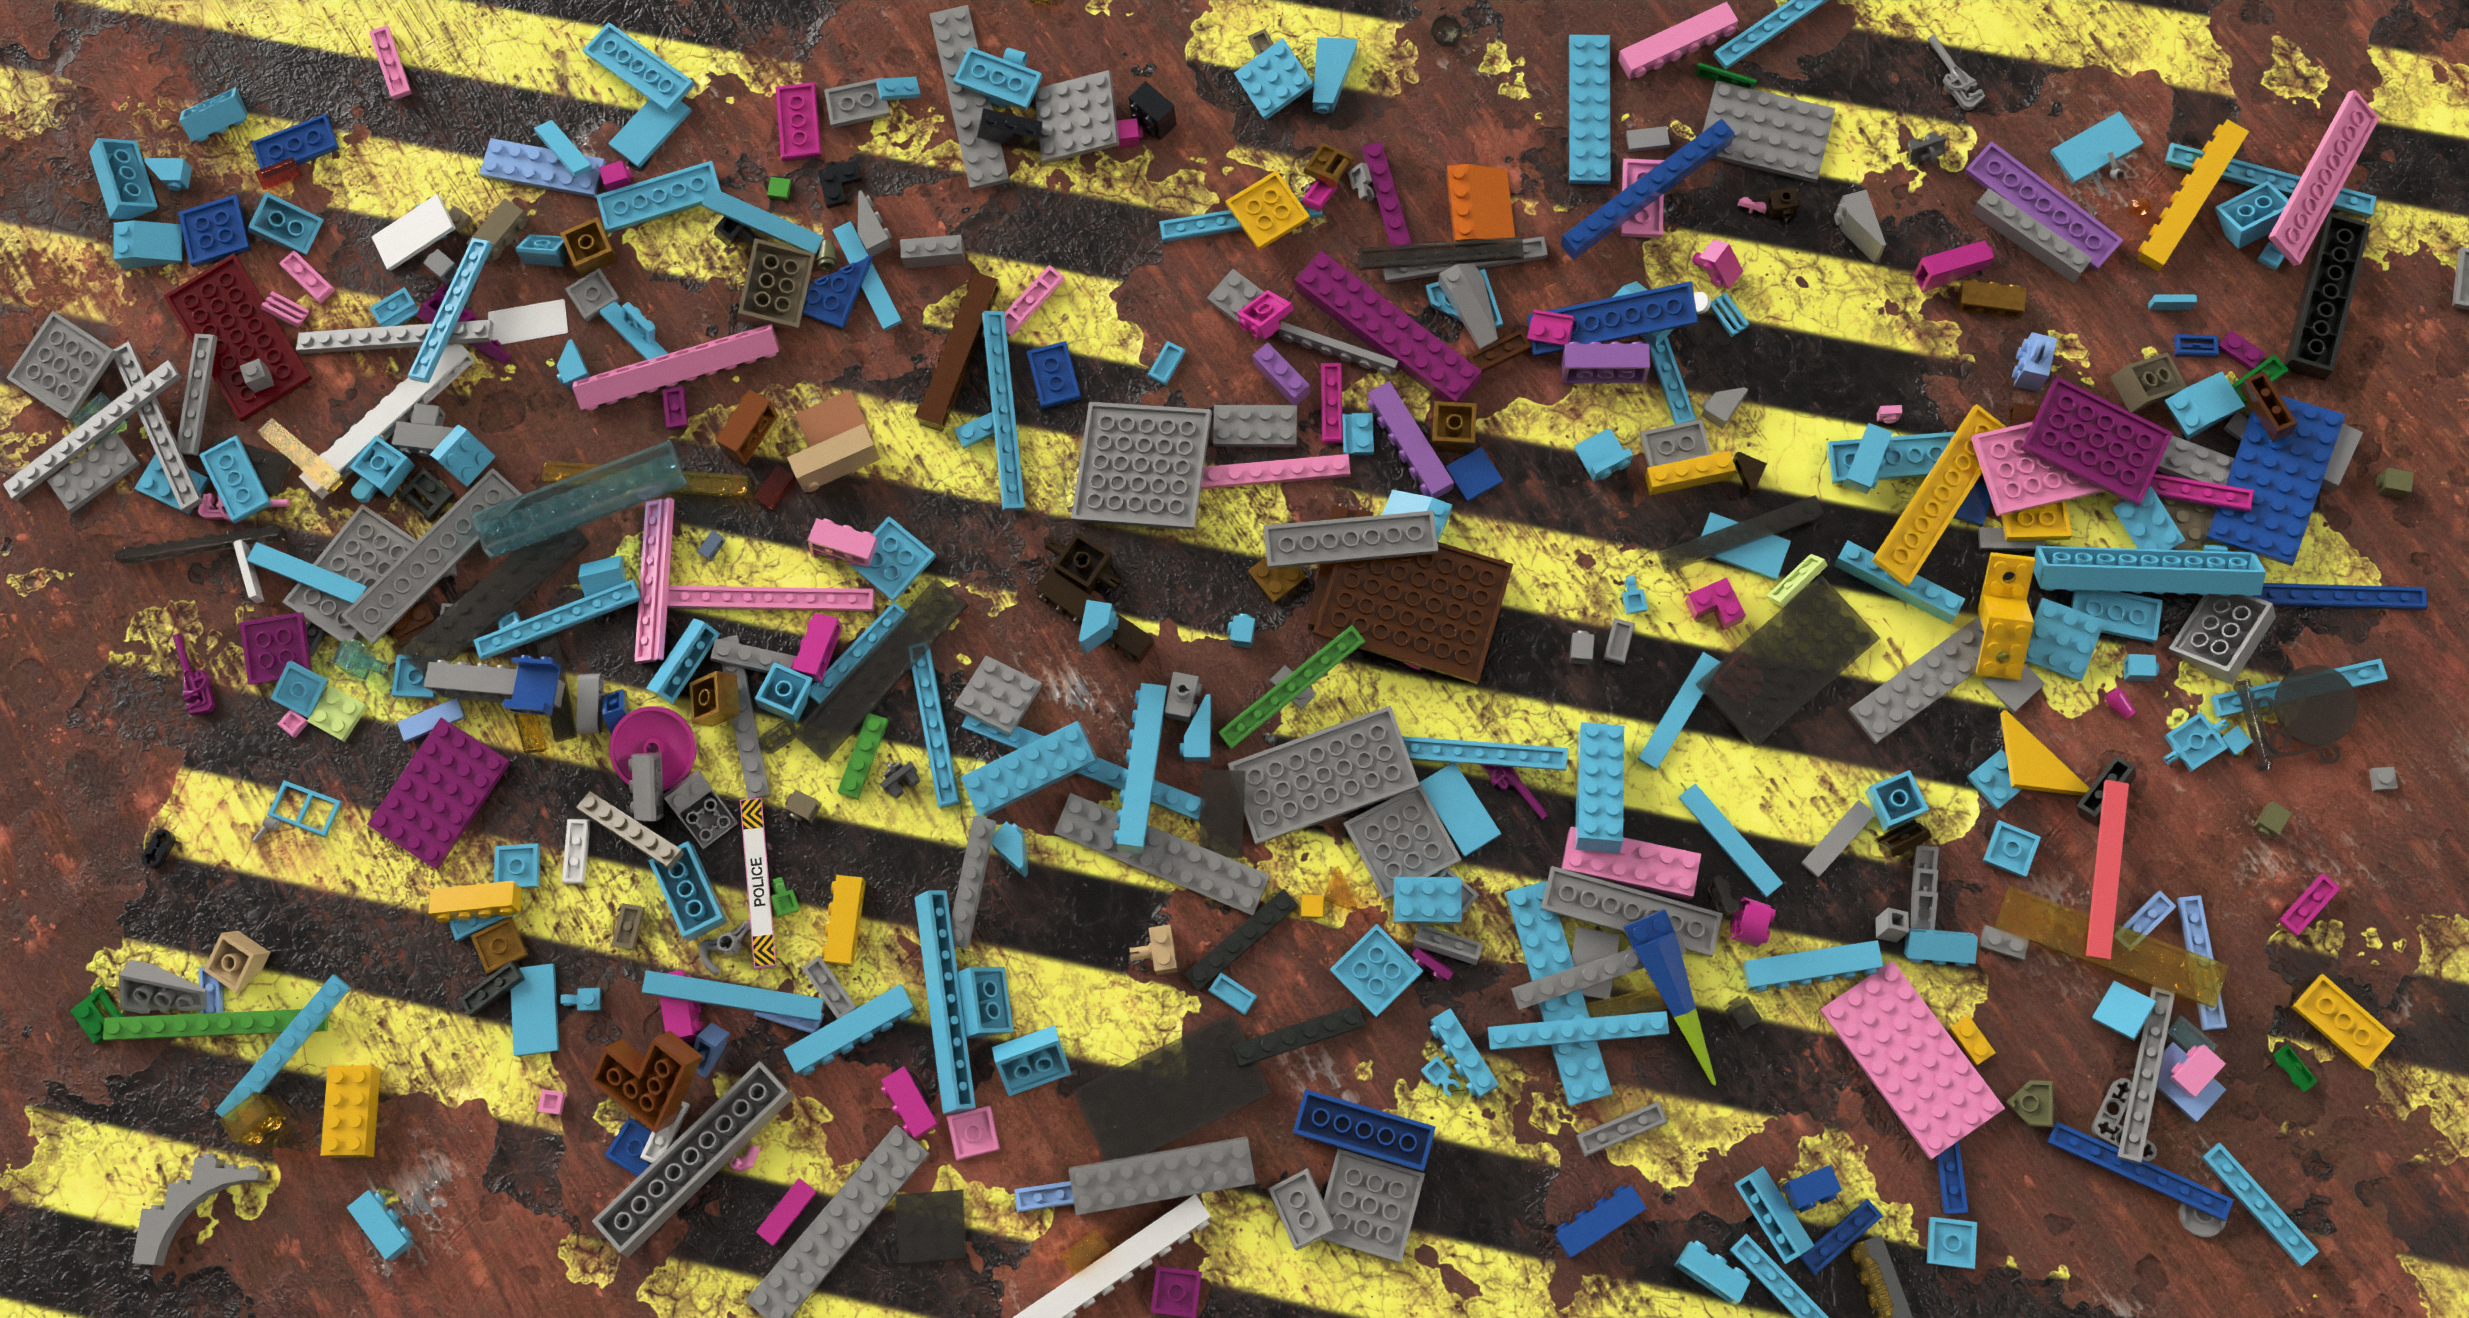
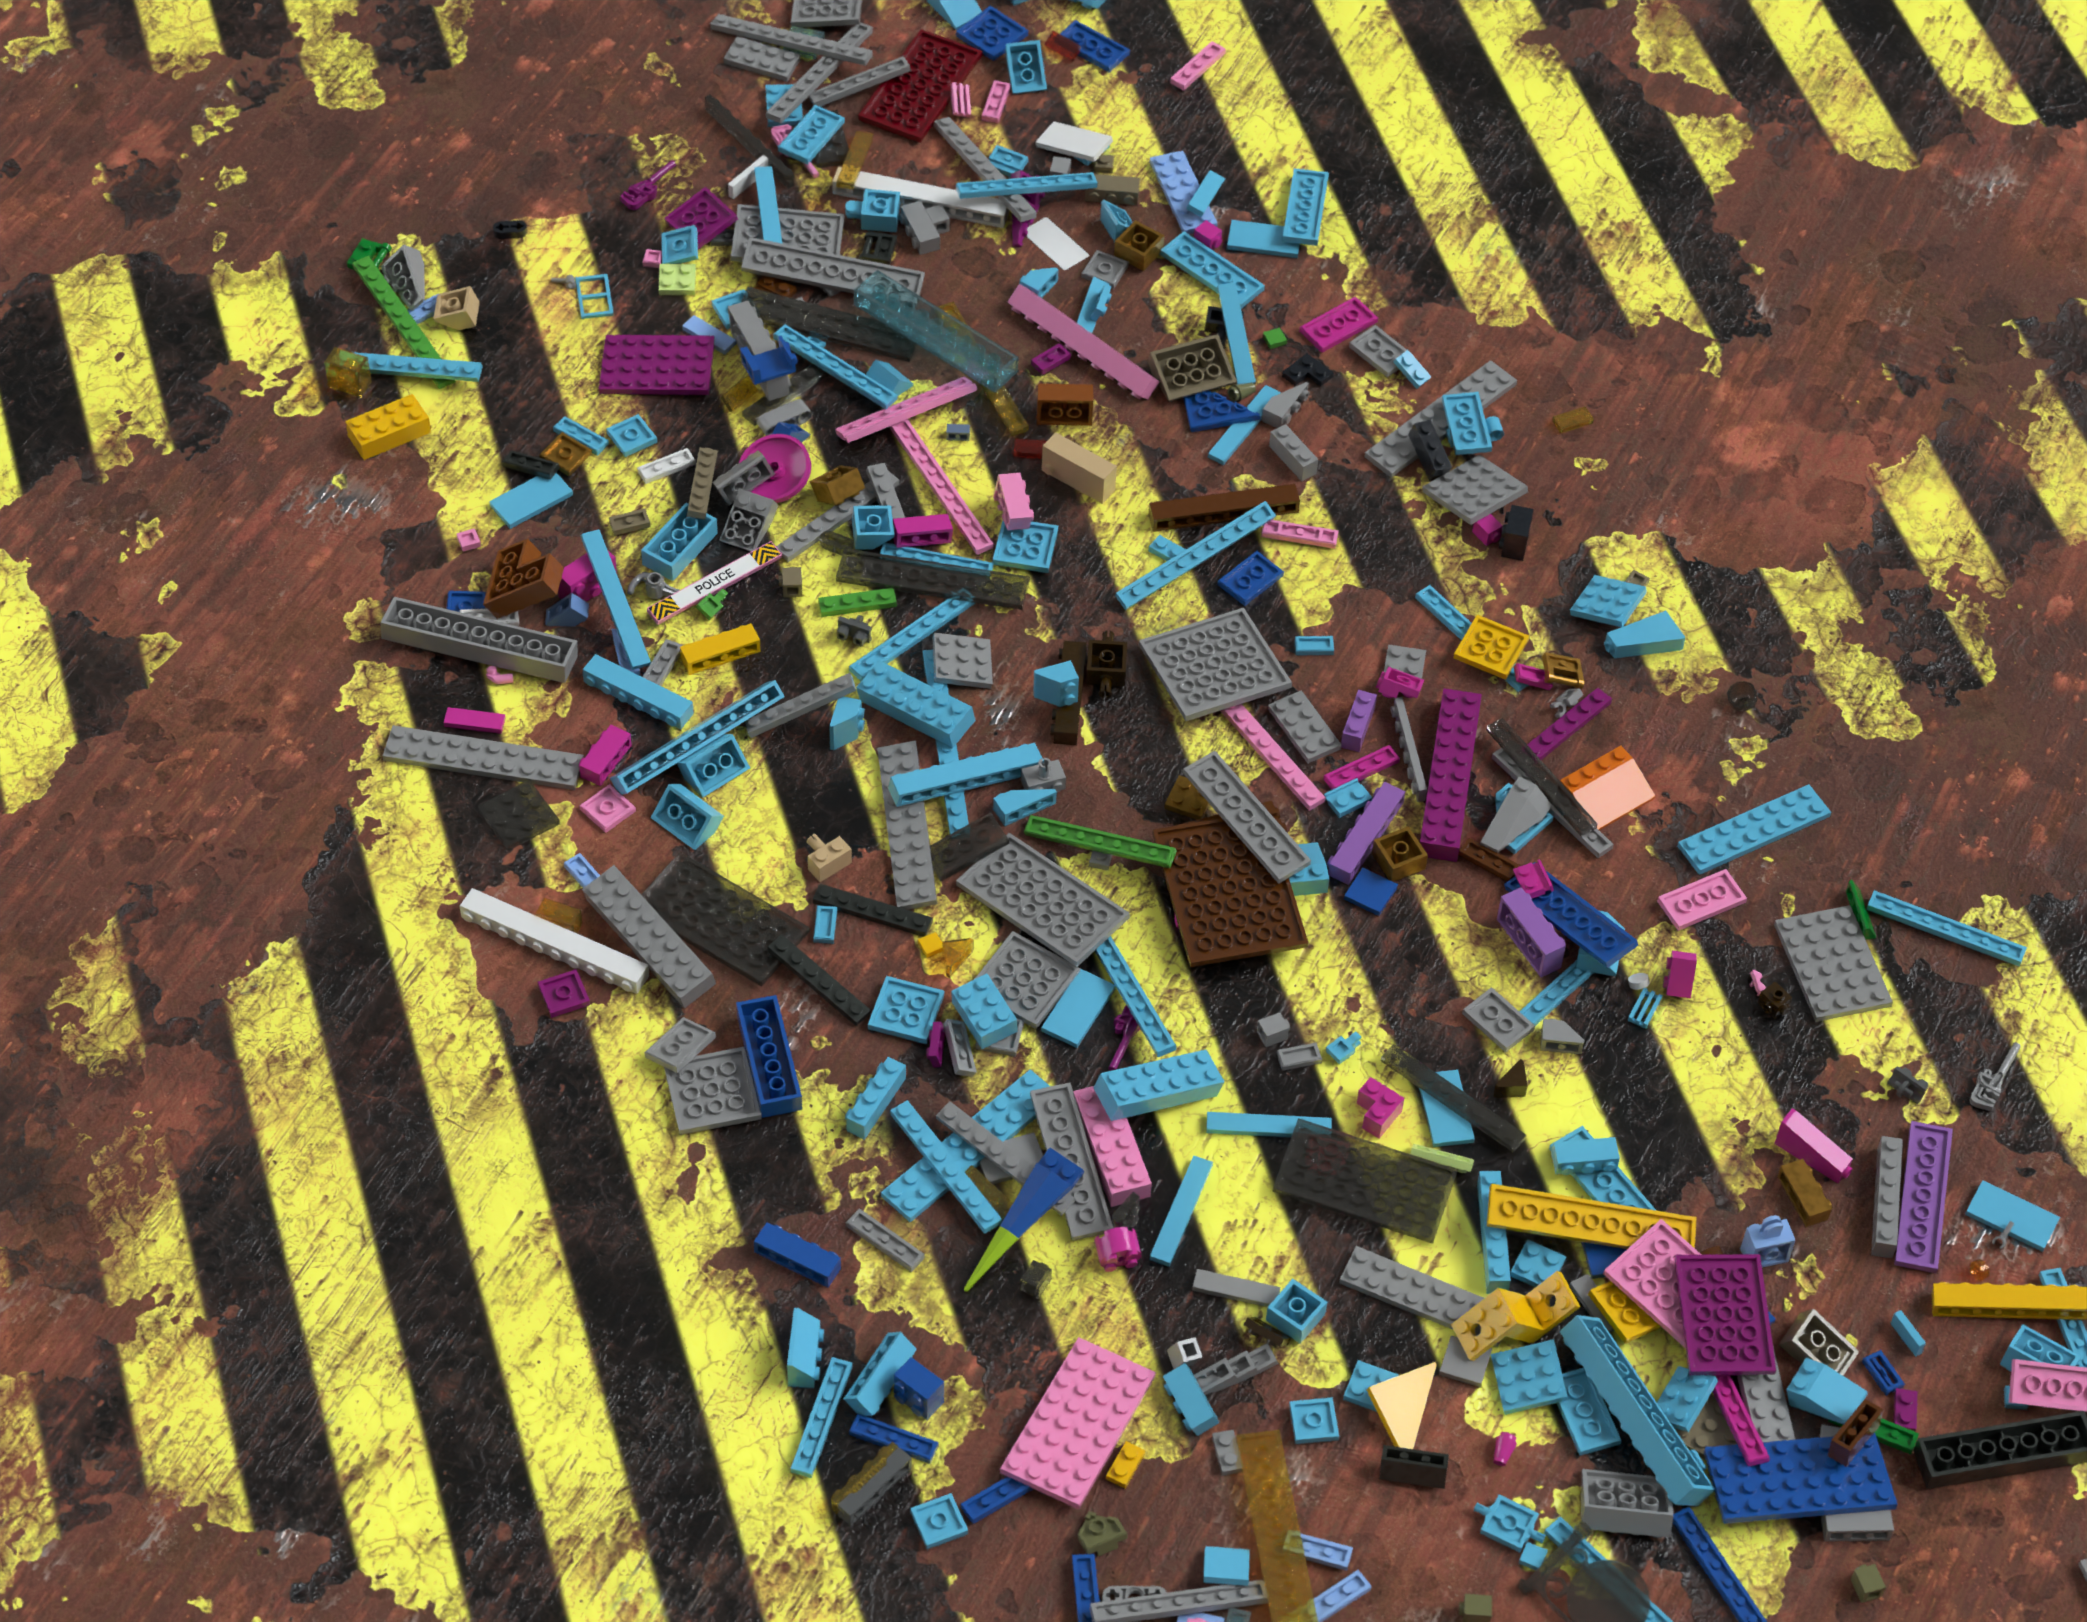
camera: 50 degrees right, 20 degrees down
light grey arch [132,1154,267,1266] -> none
light grey brick [240,359,274,393] -> none
clear light blue brick [332,639,387,680] -> none
medium azure brick [347,1190,414,1261] -> none
yellow brick [428,881,522,923] -> none
medium azure brick [430,424,496,487] -> none
medium azure plate [560,988,602,1012] -> none
medium azure brick [646,619,720,704] -> none
nougat piece [795,390,872,447] -> none
medium azure brick [1227,614,1256,649] -> none
medium azure plate [1421,1056,1460,1097] -> none
blue brick [1561,118,1735,260] -> none
medium azure bracket [1575,429,1633,482] -> none
bright pink brick [1618,2,1738,80] -> none
light grey tile [1626,126,1670,152] -> none
yellow brick [1645,451,1735,496] -> none
medium azure brick [1742,940,1884,993] -> none
light grey slope [1834,190,1886,263] -> none
bright pink plate [1876,405,1902,424] -> none
coral tile [2086,780,2129,960] -> none
medium azure brick [2123,654,2159,682] -> none
none -> medium azure plate [1510,1239,1566,1287]

